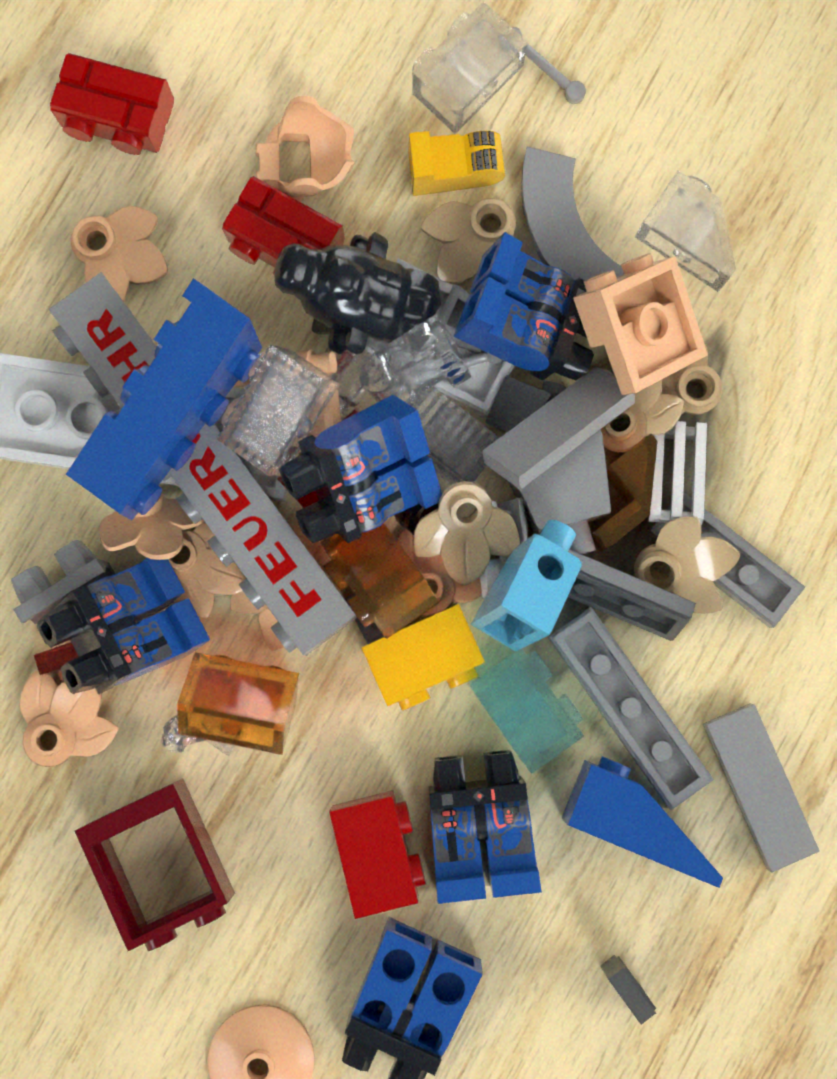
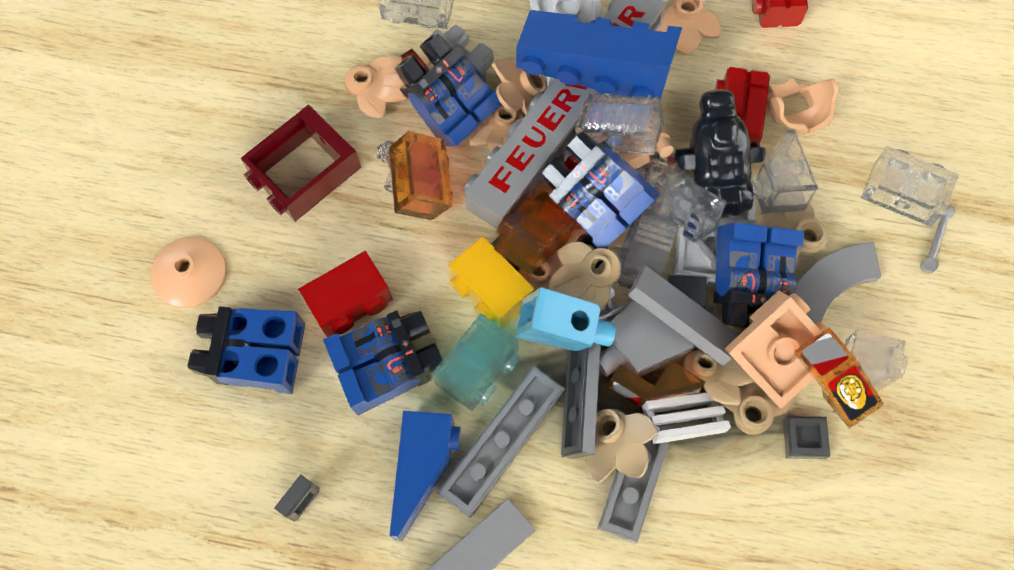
camera: 75 degrees right, 15 degrees down
yellow leg [408,130,505,196] -> none
none -> clear slope [752,129,818,214]
none -> dark grey tile [783,416,830,459]
none -> slope [795,327,884,429]

